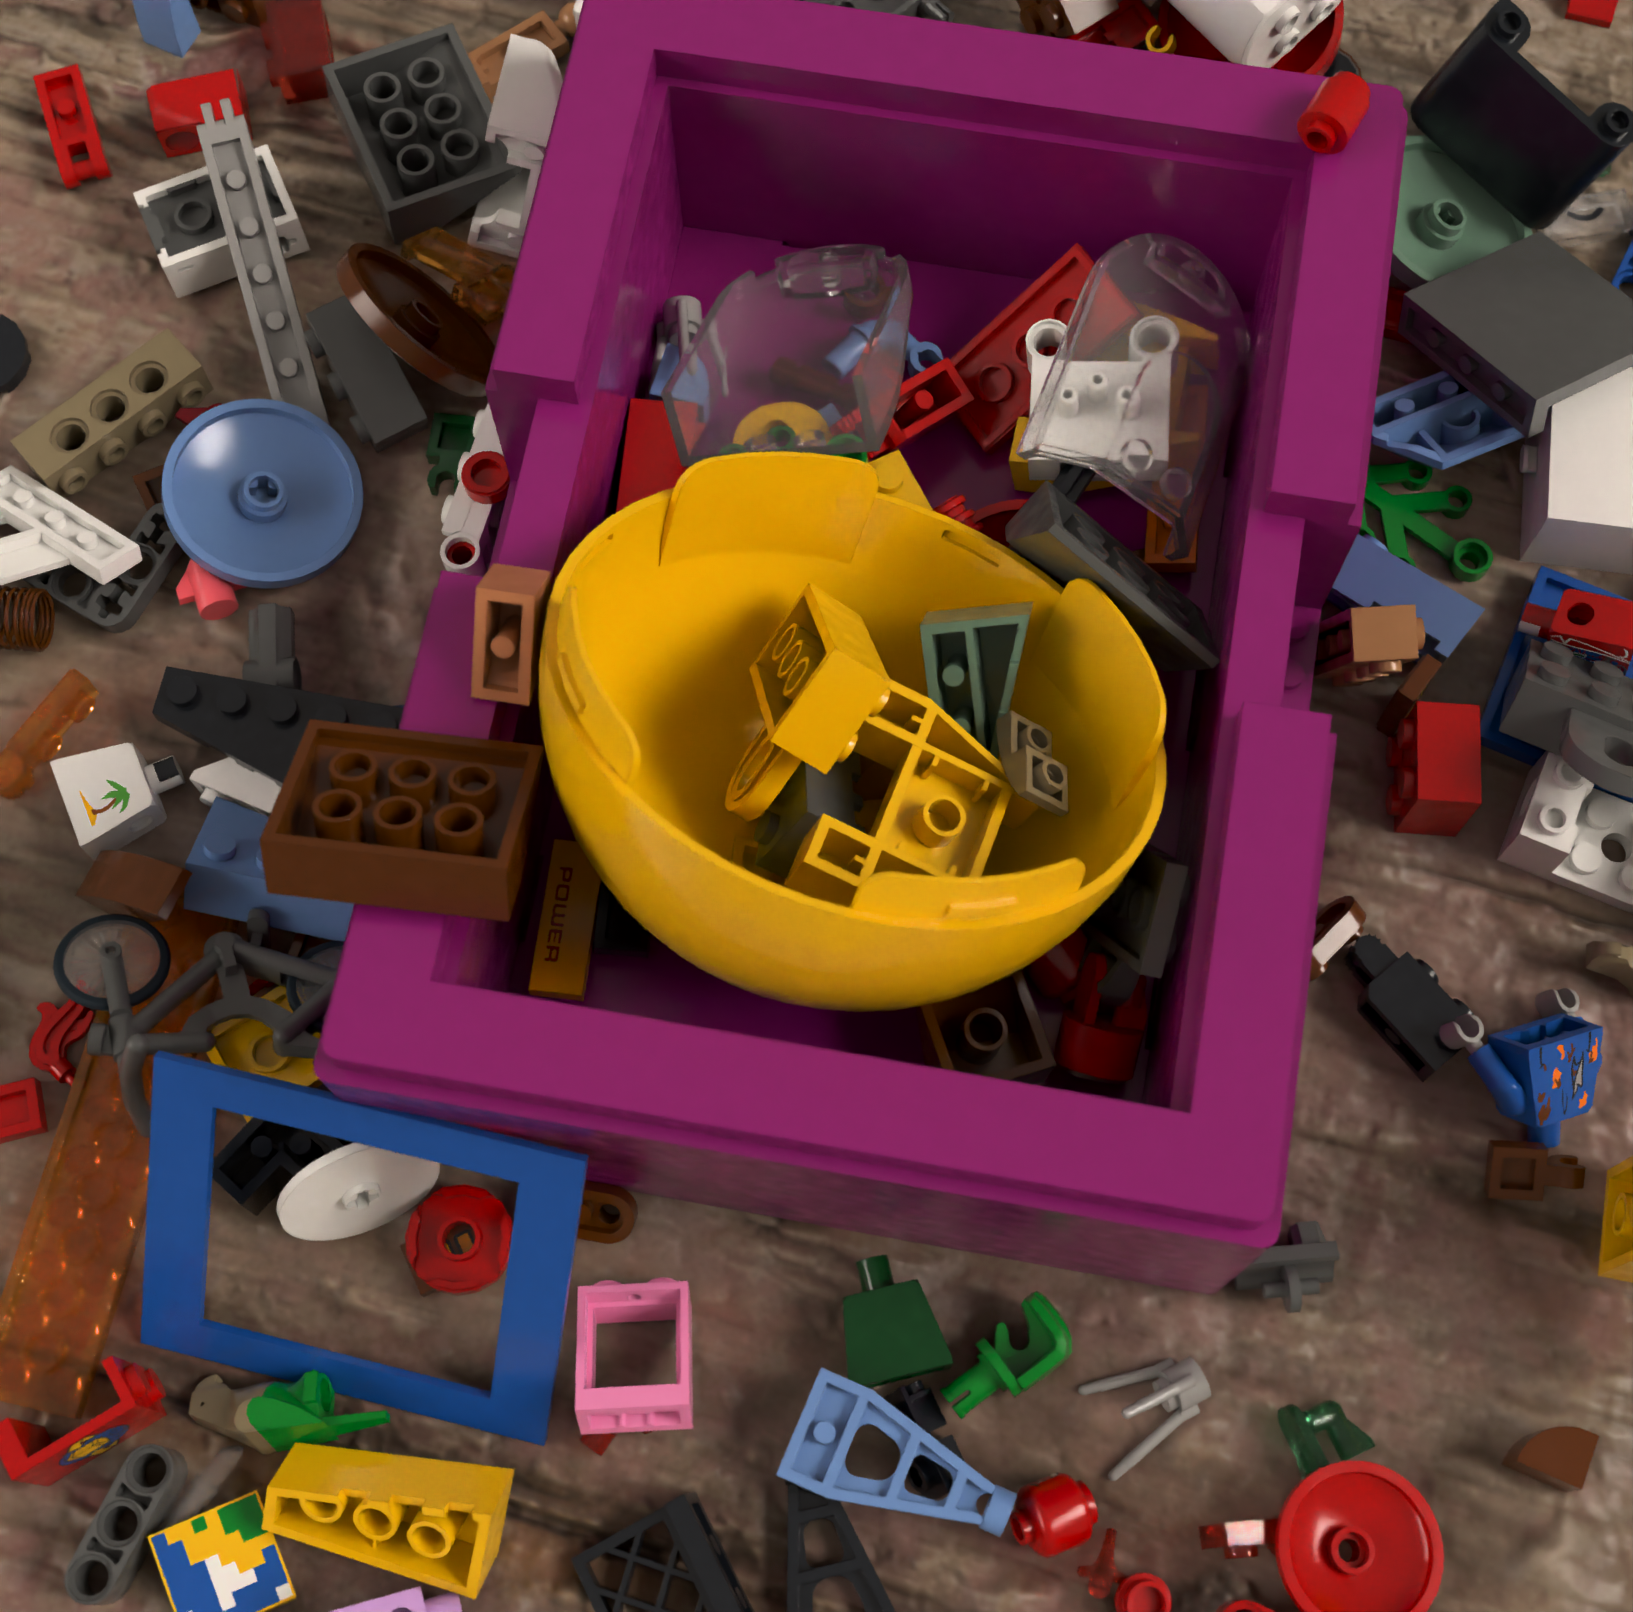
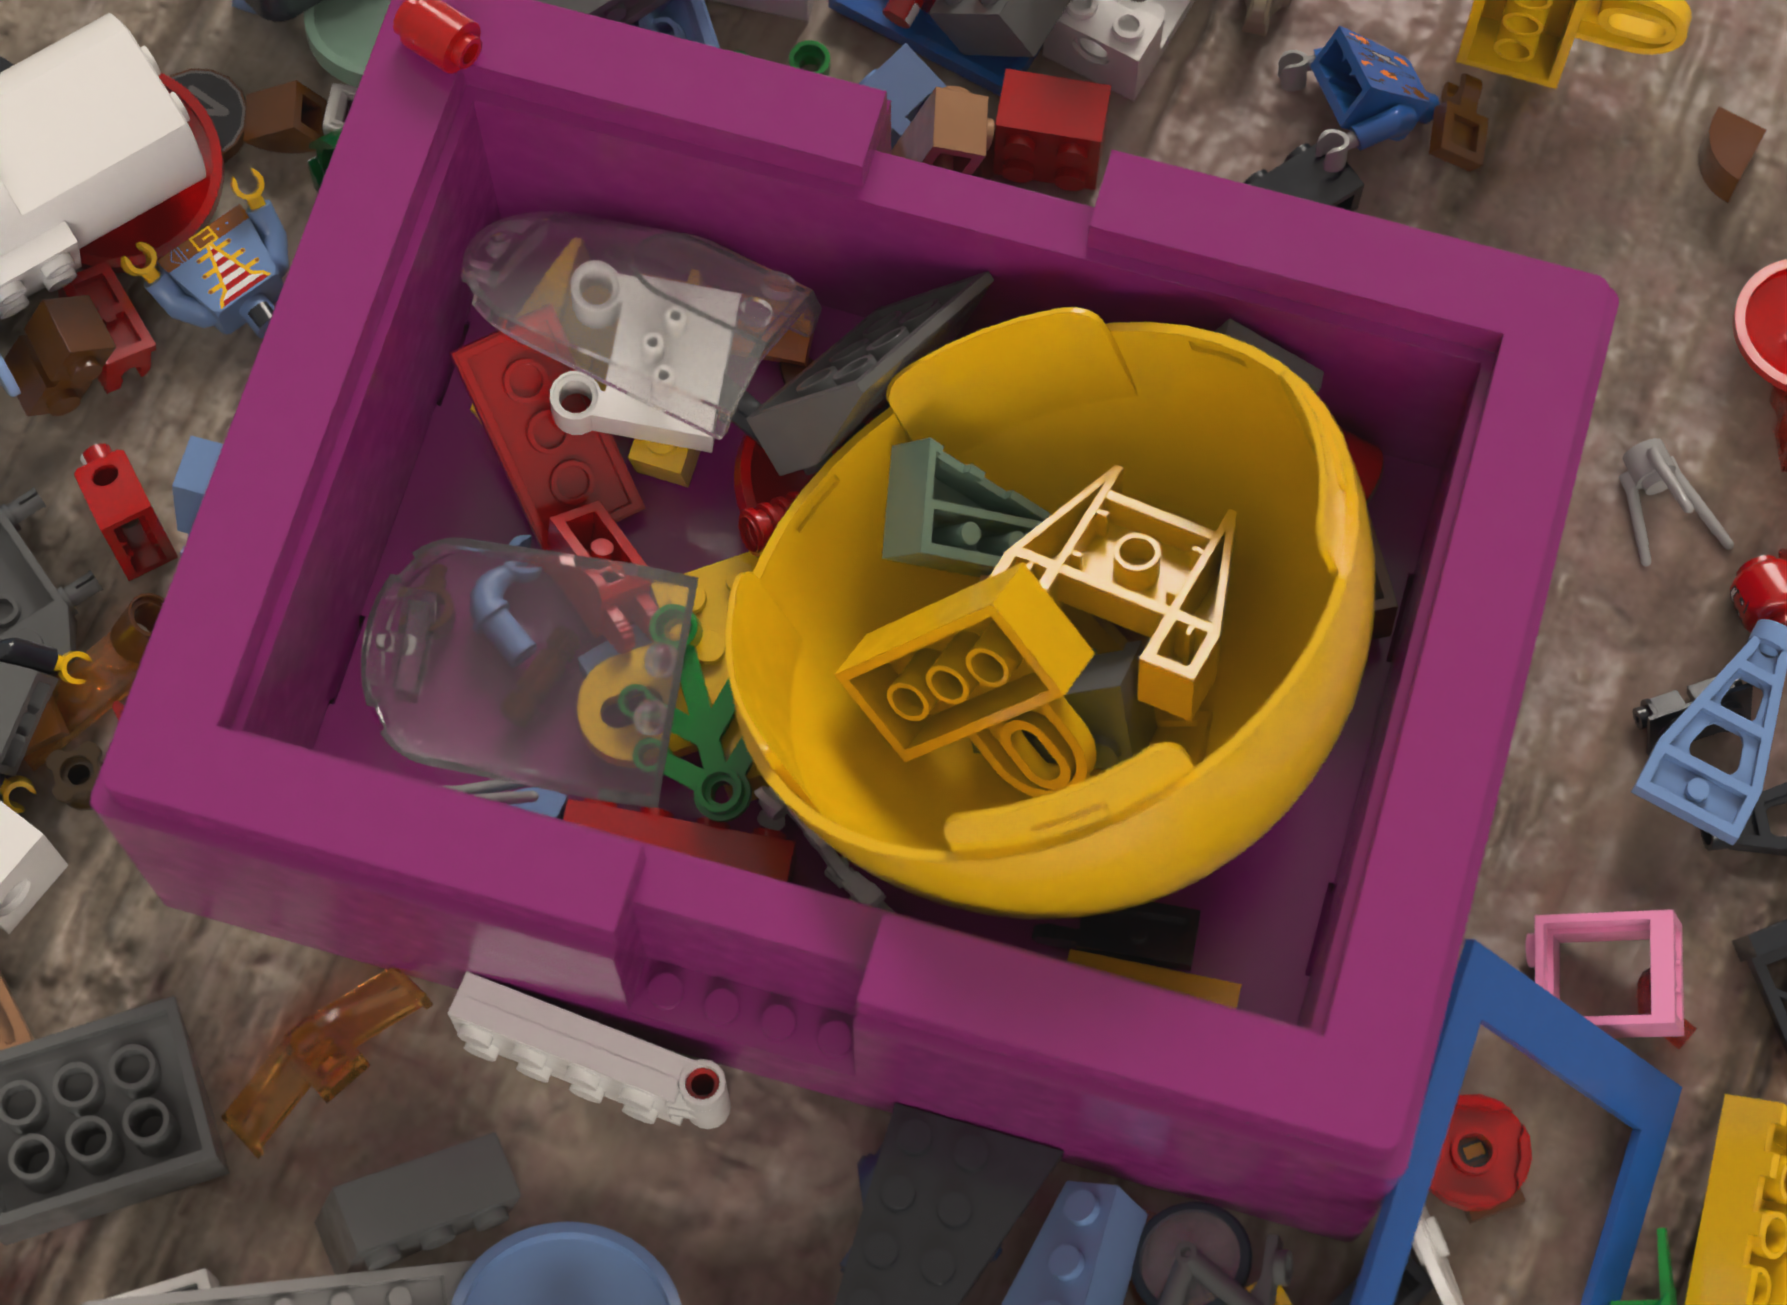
camera: 85 degrees left, 0 degrees up
reddish brown slope [259,719,544,922] -> none
reddish brown dish [336,243,495,398] -> none
dark green plate [426,412,475,496] -> none
red tile [461,451,511,504] -> none
white windscreen [467,34,563,258] -> none
nougat slope [471,563,551,706] -> none
dark green torso [842,1255,953,1389] -> none
green piece [940,1291,1072,1420] -> none
dark tan slope [997,710,1068,817] -> none
clear green piece [1277,1400,1375,1480] -> none

